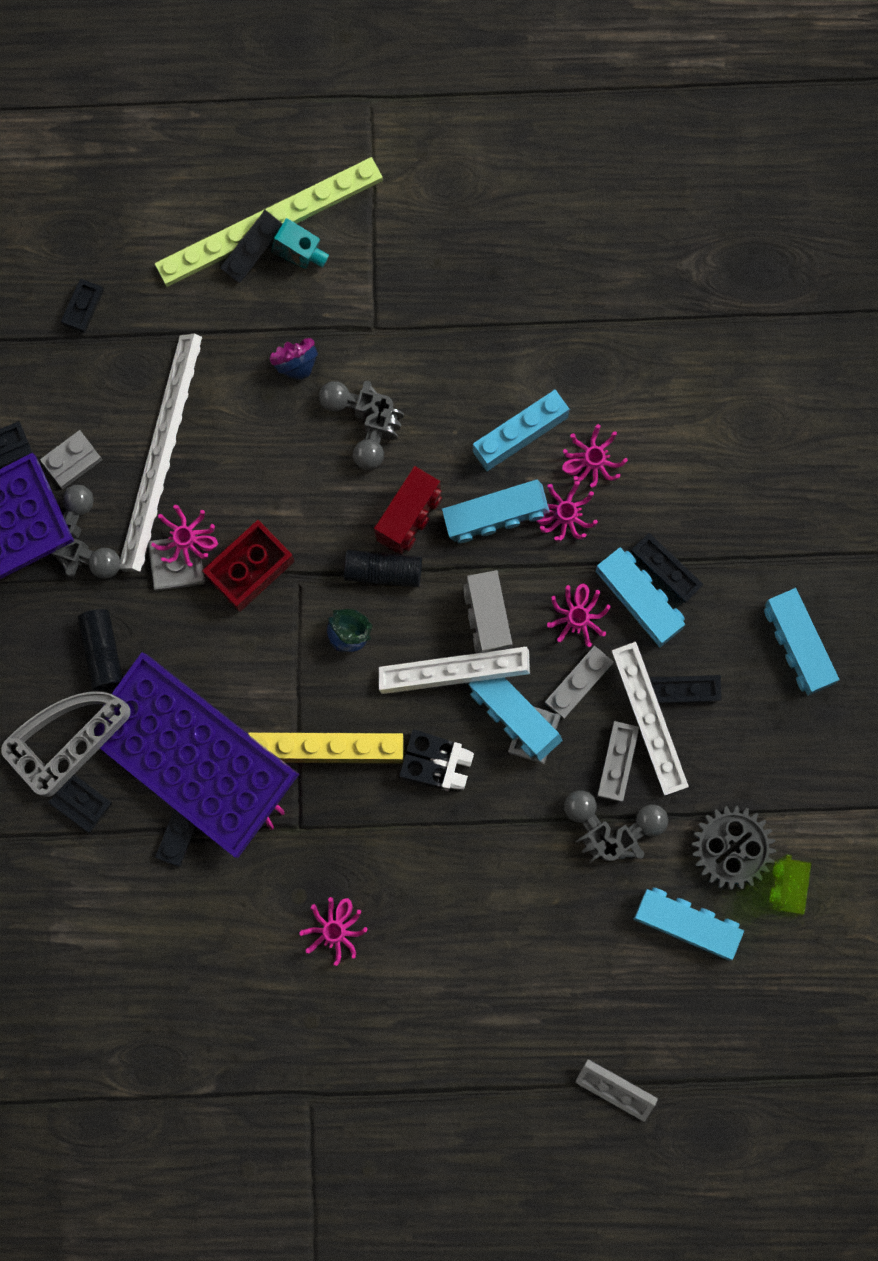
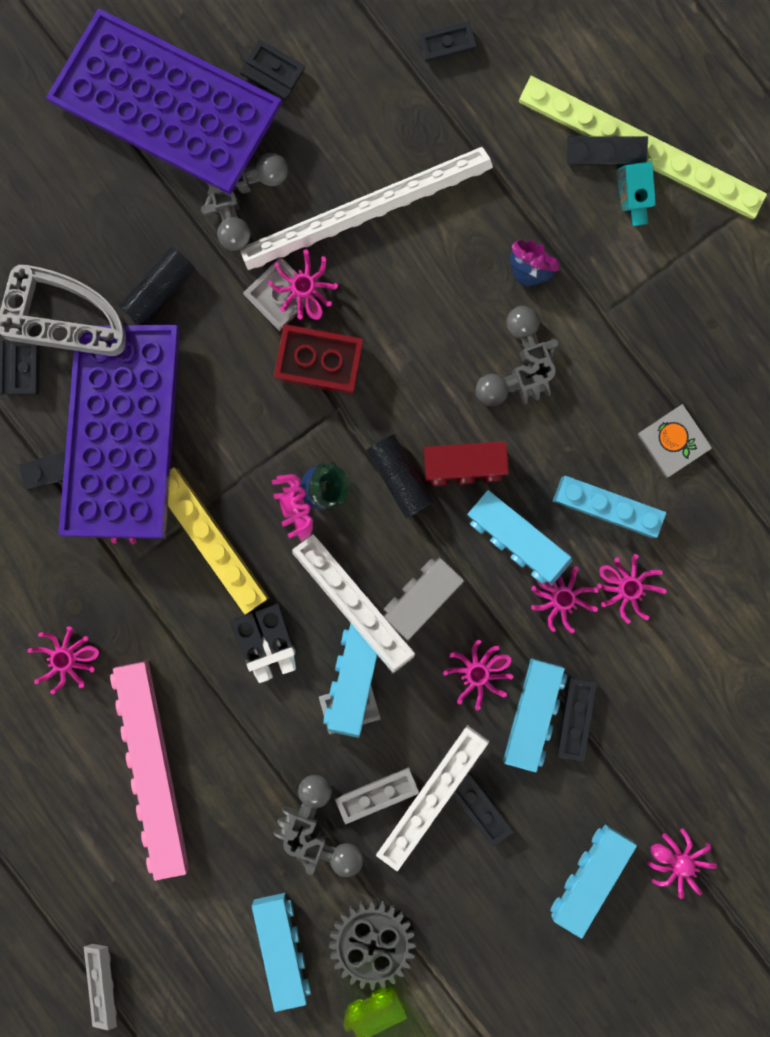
camera: 55 degrees right, 10 degrees up
light grey plate [40,430,102,489] -> none
light grey plate [545,646,614,720] -> none
none -> bright pink brick [110,661,189,881]
none -> dark pink animal [271,474,313,541]
none -> light grey tile [637,404,712,478]
none -> dark pink animal [647,829,717,899]

